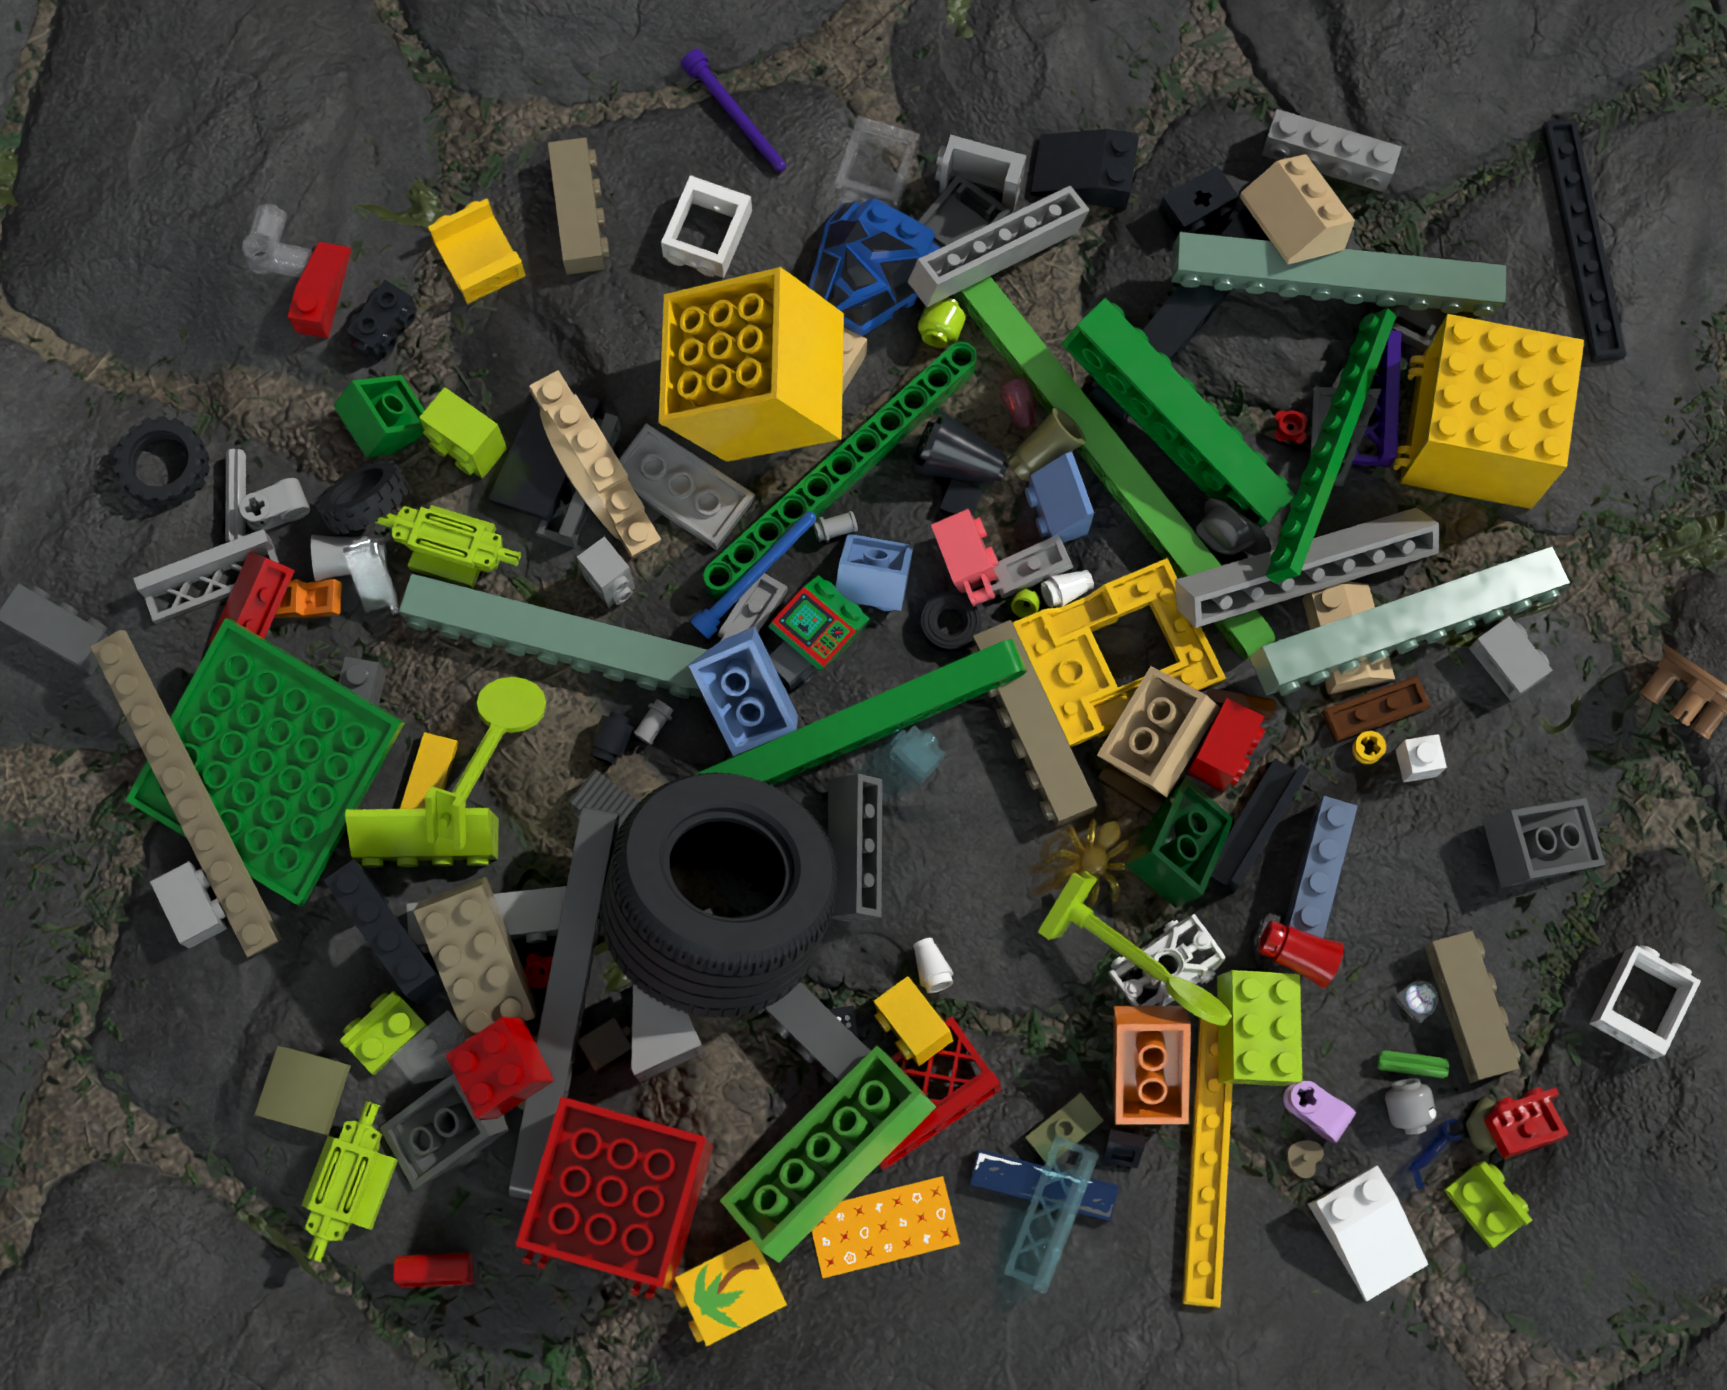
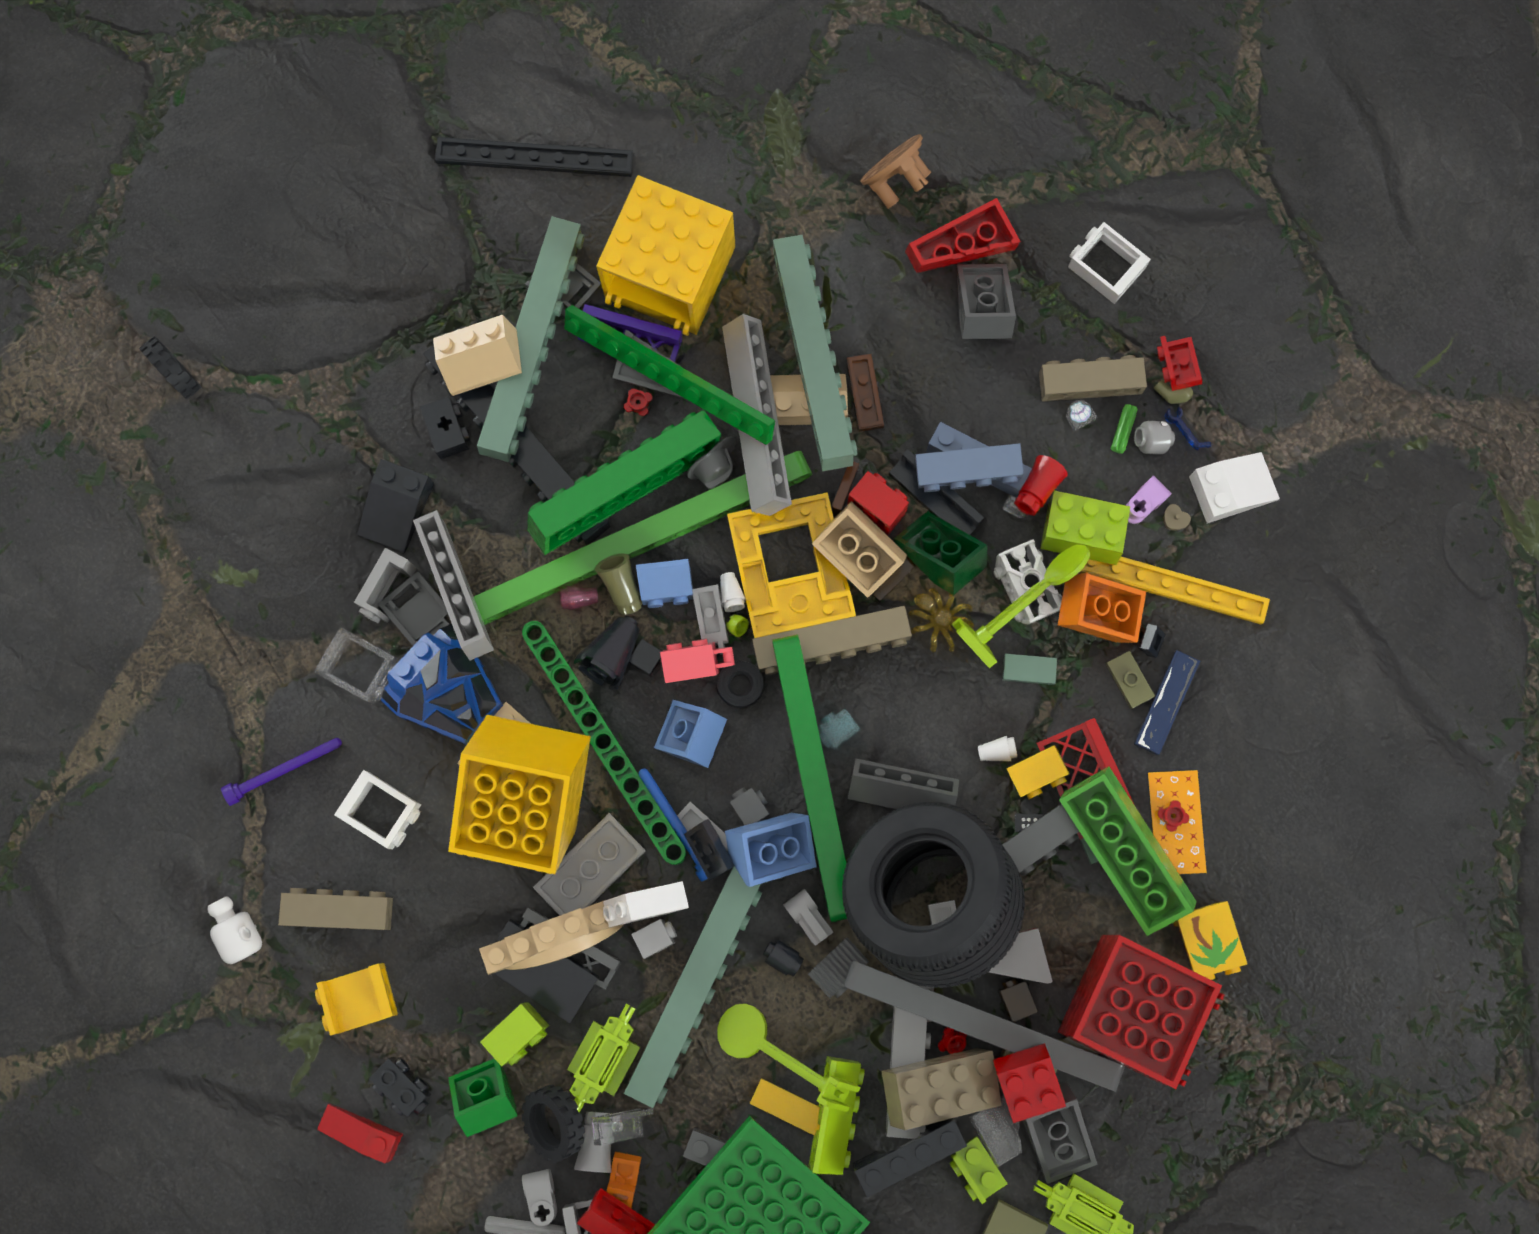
camera: 75 degrees left, 5 degrees up
clear piece [242,203,312,278] -> none
red brick [393,1252,473,1288] -> none
light grey pin [633,699,673,745] -> none
slope [768,575,870,671] -> none
light grey pin [813,511,858,543] -> none
lime head [918,297,966,348] -> none
clear light blue fence [1004,1135,1099,1294] -> none
light grey brick [1261,109,1402,193] -> none
yellow bush [1352,731,1386,765] -> none
white brick [1396,734,1447,783] -> none
lime bracket [1443,1161,1532,1249] -> none
light grey brick [1469,616,1553,702] -> none
none -> white piece [208,896,262,964]
none -> white window [603,881,689,928]
none -> black bracket [684,819,735,881]
none -> light grey piece [783,889,833,946]
none -> red wedge [905,198,1021,273]
none -> sand blue brick [915,443,1024,492]
none -> sand green tile [1003,654,1057,685]
none -> red plate [1157,800,1189,832]

